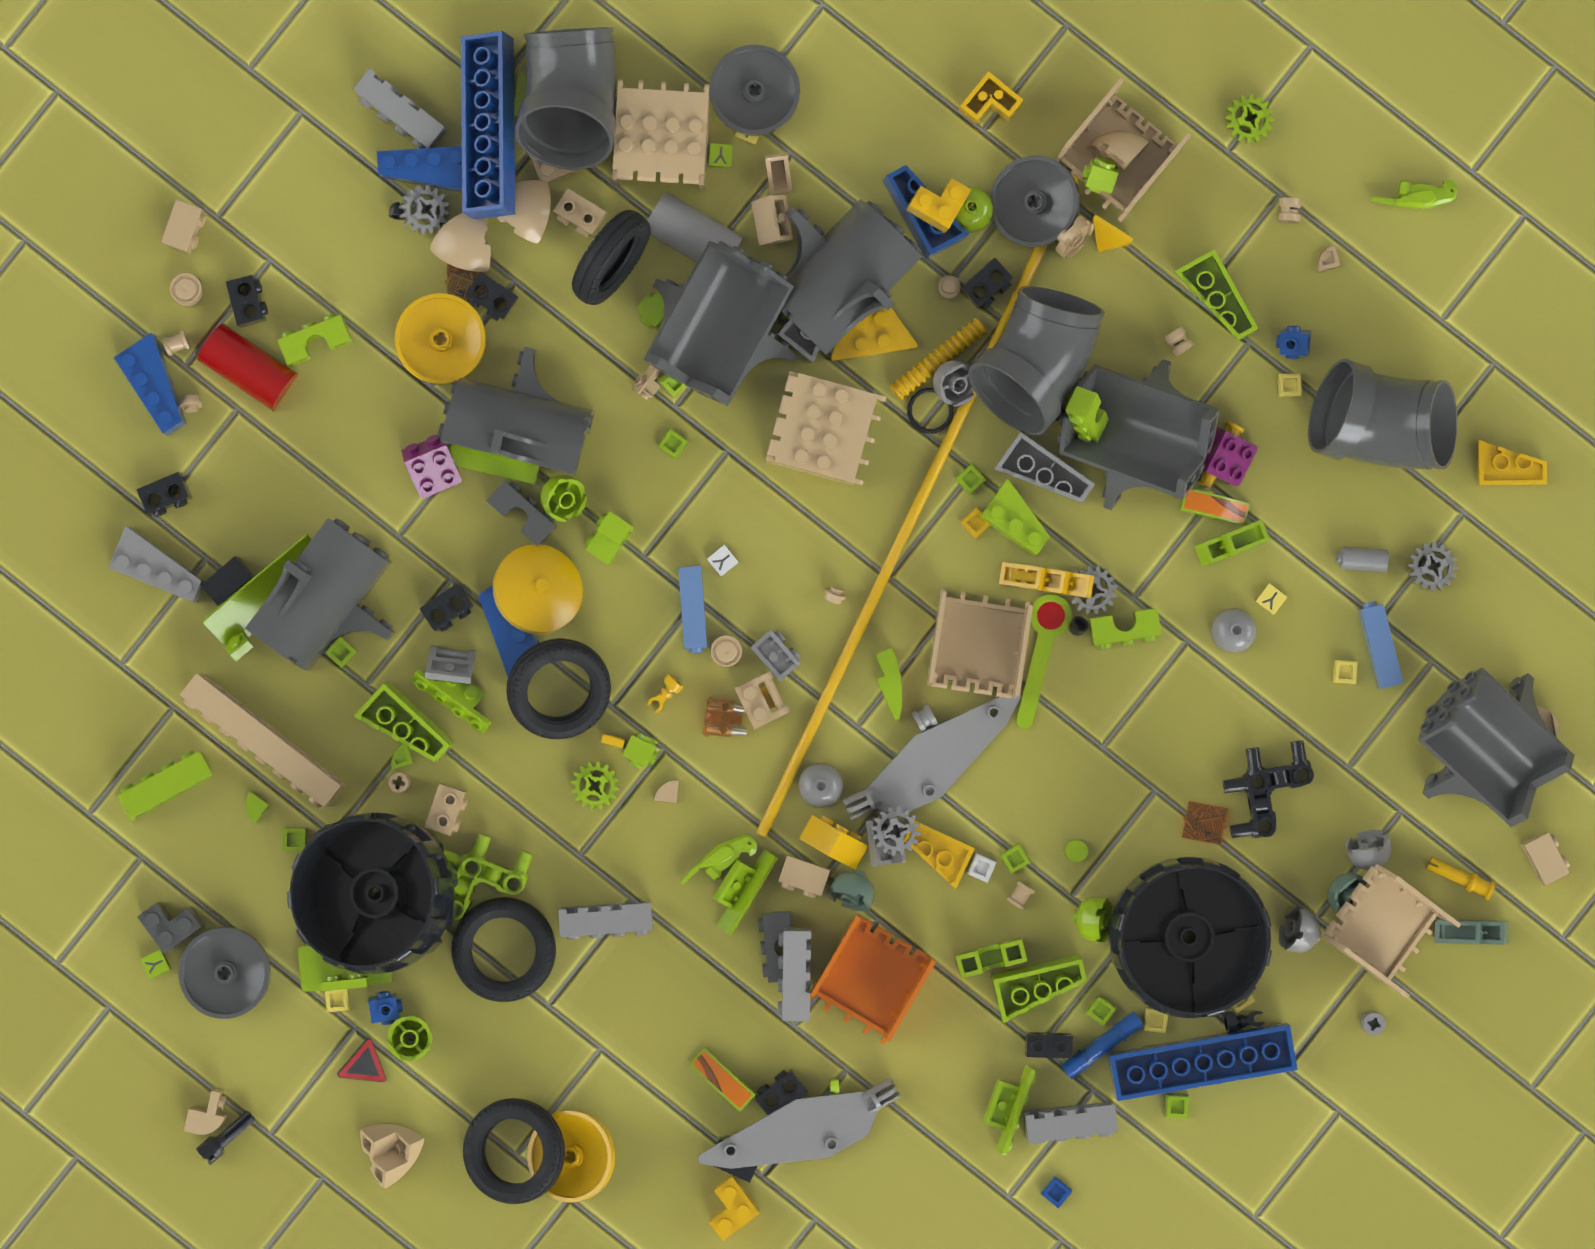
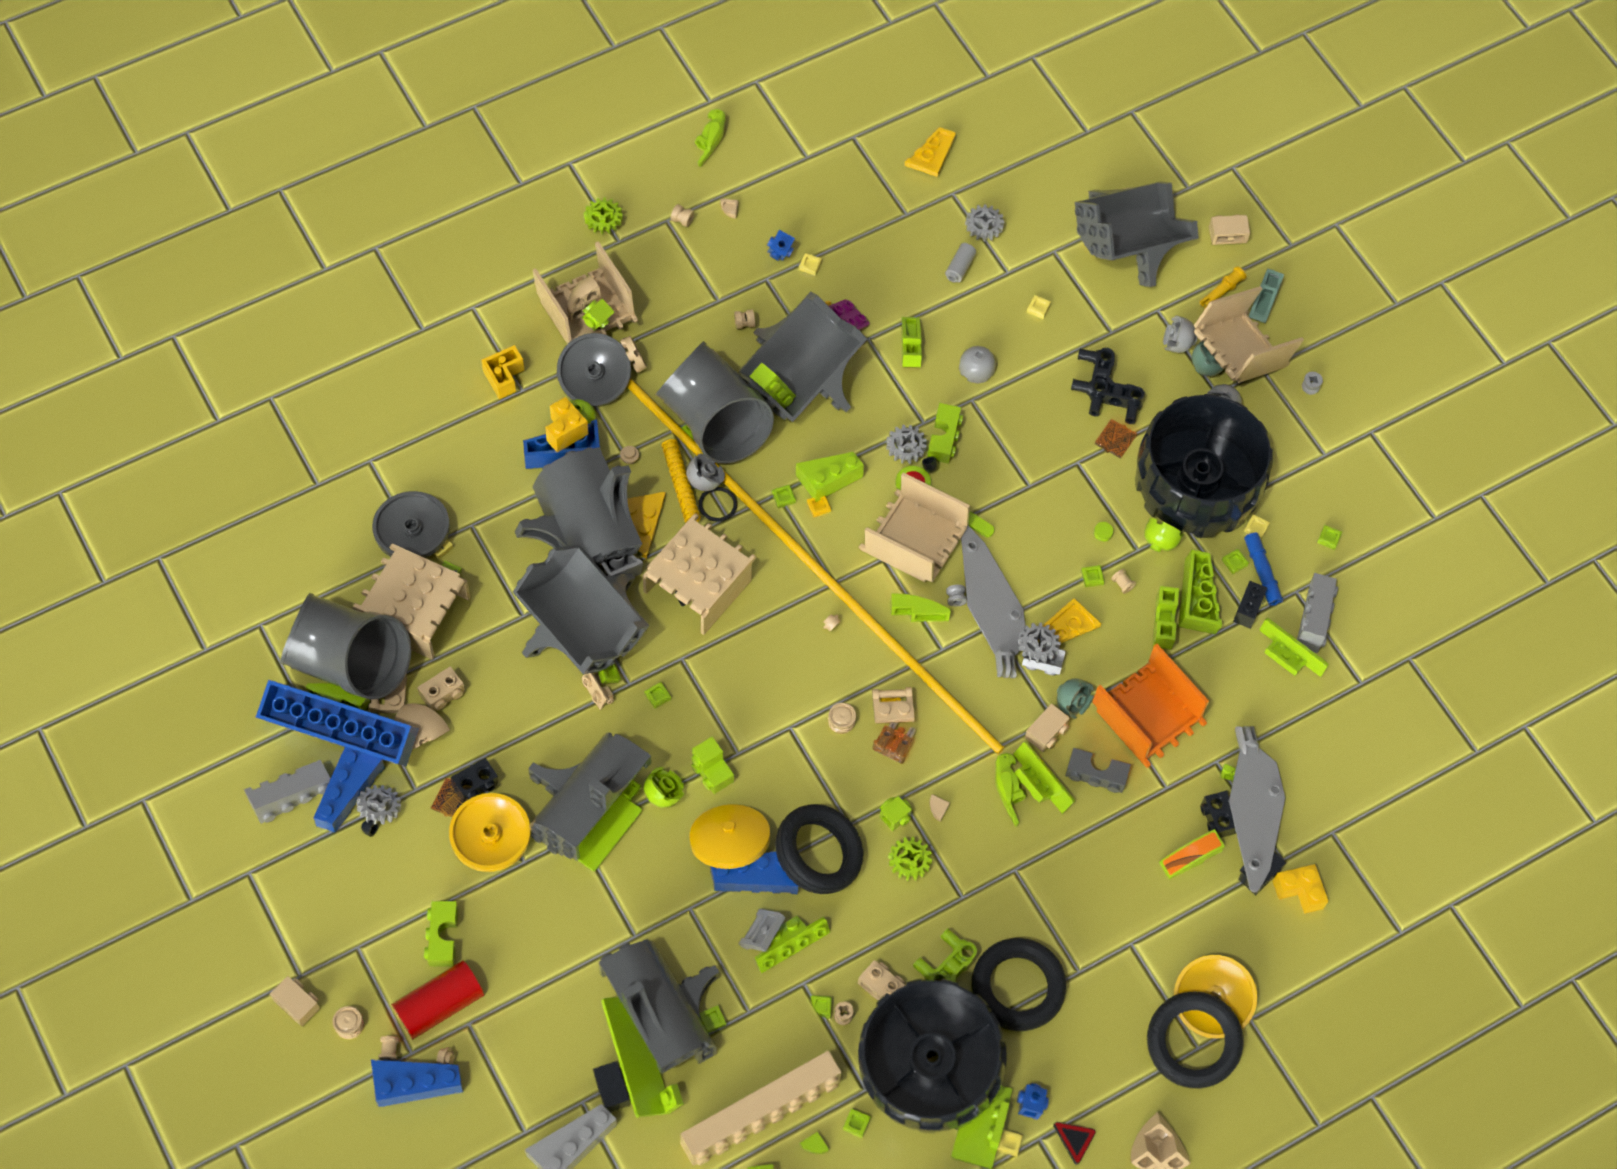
camera: 70 degrees left, 25 degrees down
black brick [136,472,192,517] -> none
black brick [226,275,268,328] -> none
lime wedge [353,681,455,762] -> none
lime cylinder [387,1015,433,1061] -> none
bracket [401,435,461,498] -> none
black brick [419,583,474,632] -> none
tan brick [430,213,491,272] -> none
dark grey arch [486,481,556,546] -> none
light grey wedge [558,902,653,939] -> none
black tyre [572,210,651,305] -> none
yellow tile [601,734,626,748] -> none
lime brick [636,292,664,329] -> none
yellow piece [647,674,684,713] -> none
light grey brick [648,192,745,262] -> none
medium blue brick [678,566,707,653] -> none
white tile [707,545,739,577] -> none
light grey bracket [750,629,801,681] -> none
tan brick [751,195,794,246] -> none
tan slope [765,153,793,195] -> none
light grey wedge [778,927,811,1021] -> none
light grey cylinder [798,763,843,808] -> none
yellow brick [799,815,868,870] -> none
black brick [960,258,1013,310] -> none
white tile [967,853,997,883] -> none
light grey wedge [995,432,1095,503] -> none
yellow slope [999,562,1094,598] -> none
blue tile [1040,1176,1073,1209] -> none
yellow slope [1091,214,1133,252] -> none
blue brick [1107,1022,1298,1101] -> none
lime wedge [1175,249,1258,341] -> none
slope [1179,489,1249,526] -> none
black piece [1223,1010,1265,1033] -> none
light yellow tile [1255,583,1287,615] -> none
dark grey cylinder [1308,359,1457,470] -> none
medium blue brick [1358,601,1403,689] -> none

